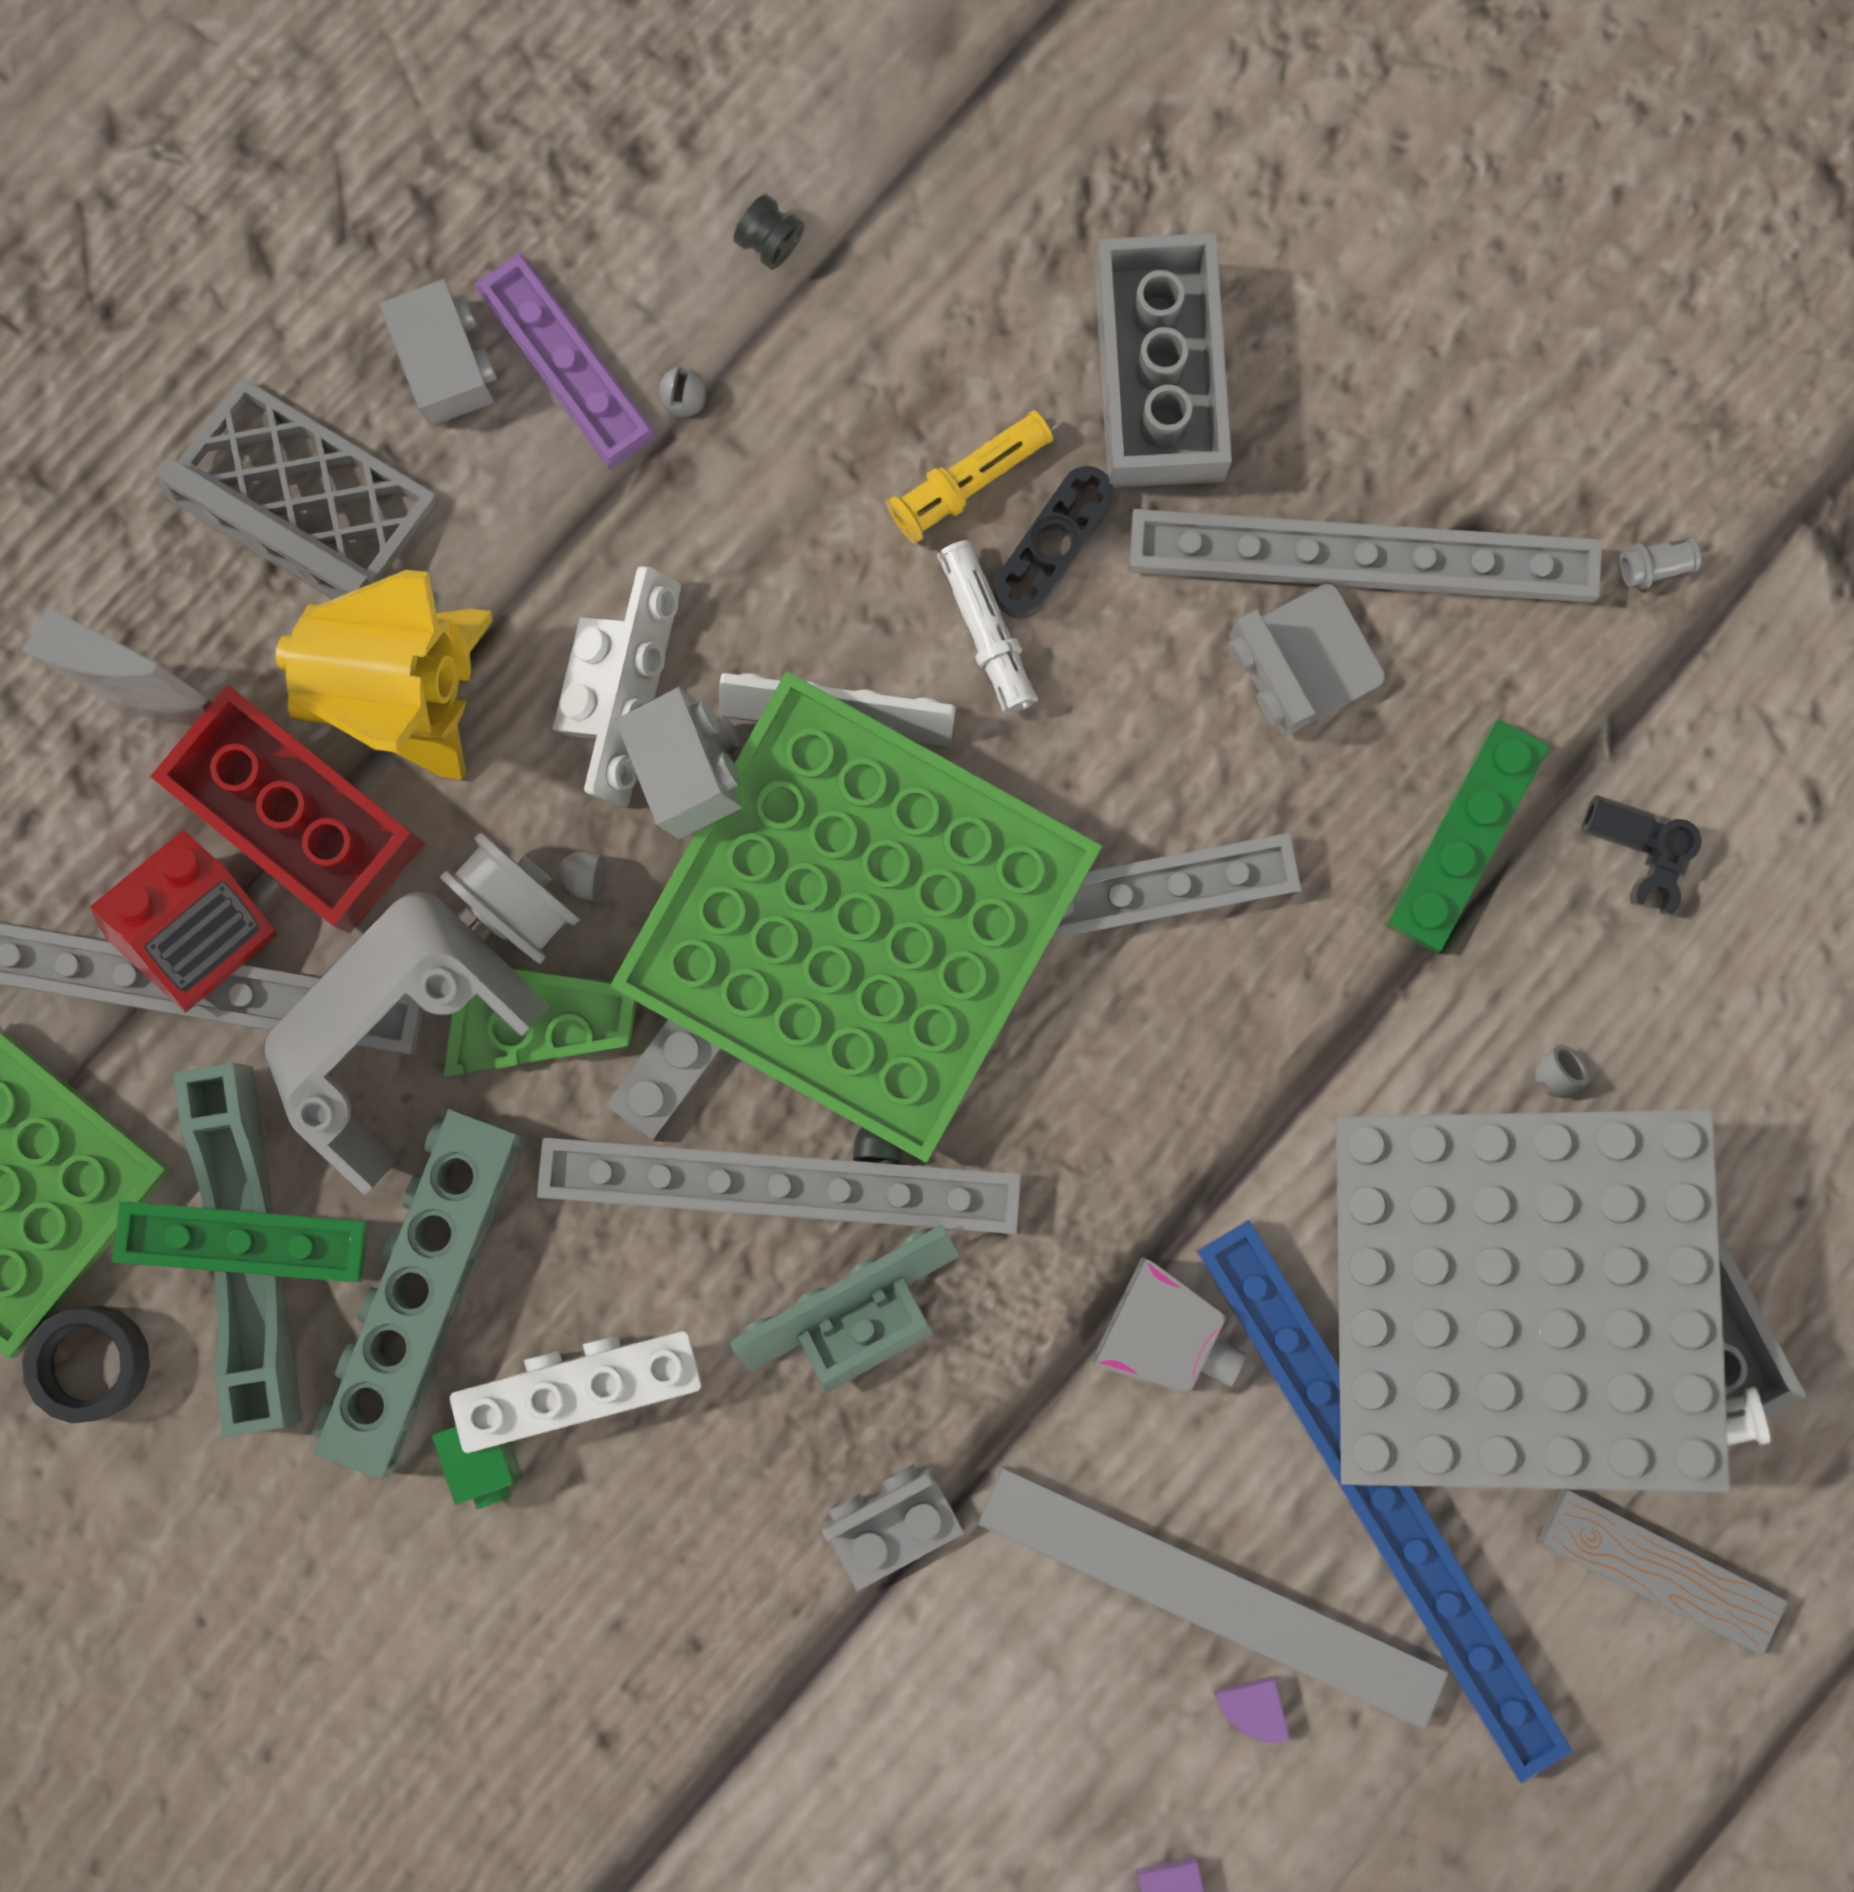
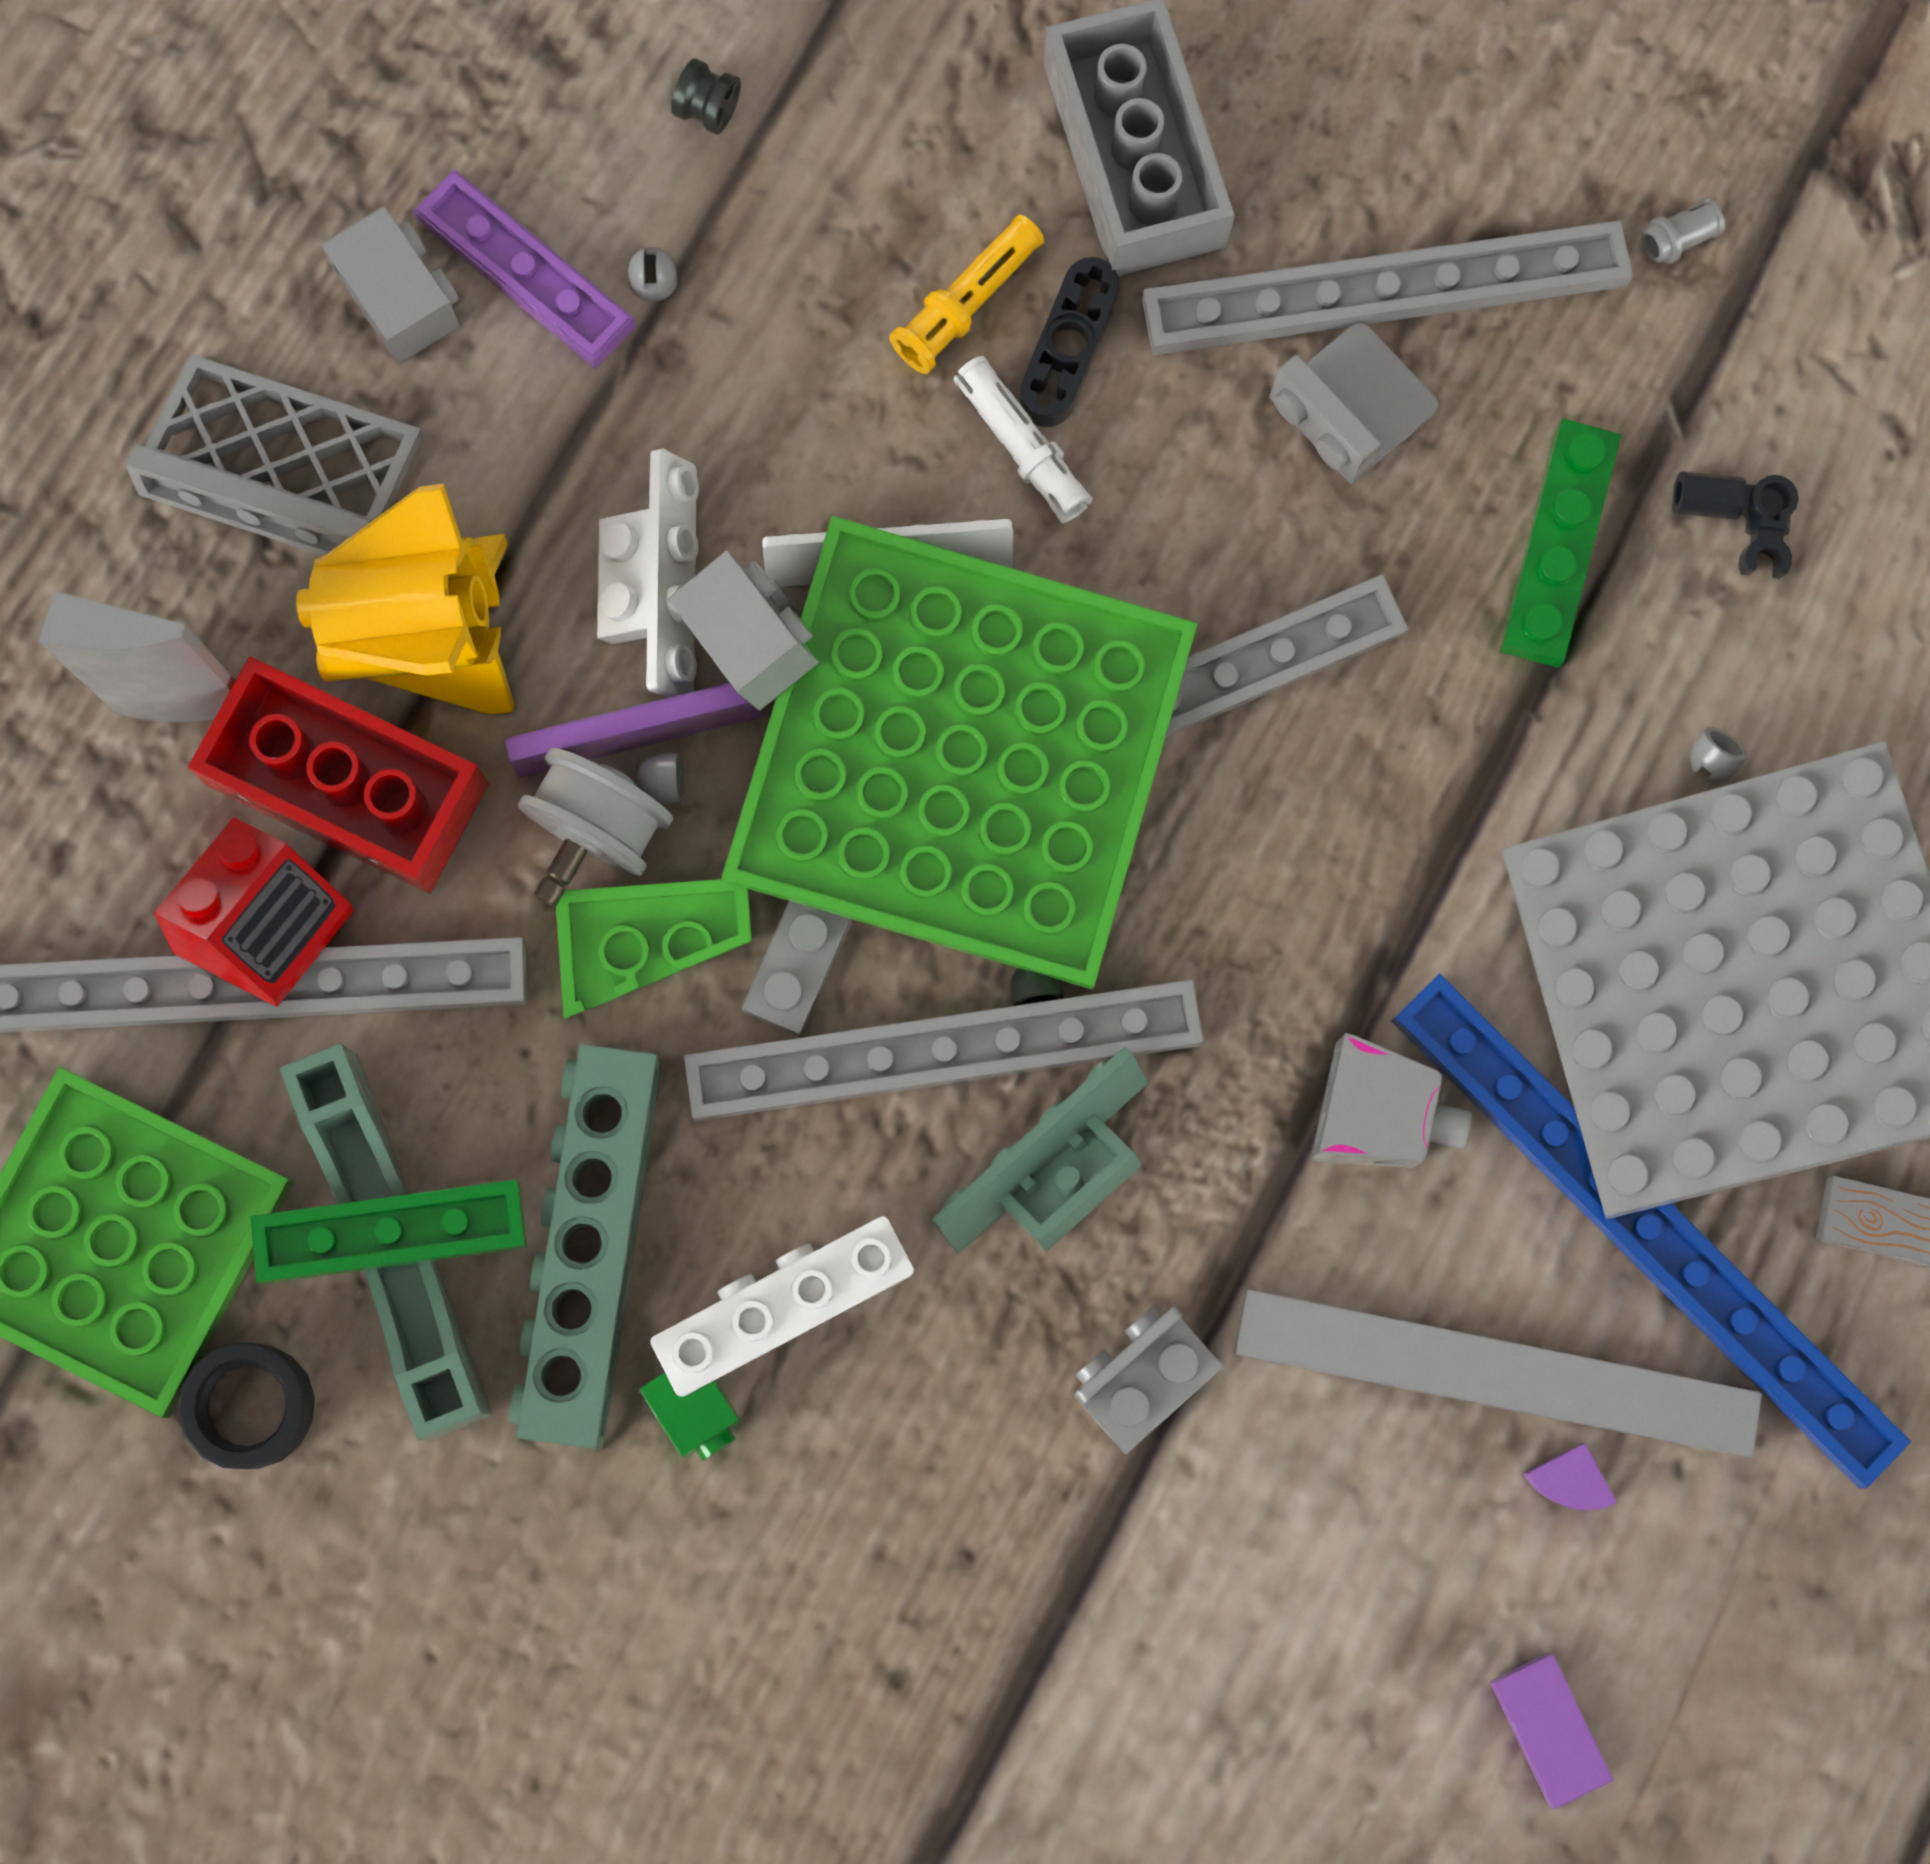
camera: 20 degrees left, 5 degrees down
light grey windscreen [265,892,550,1196] -> none
none -> medium lavender tile [505,683,762,777]

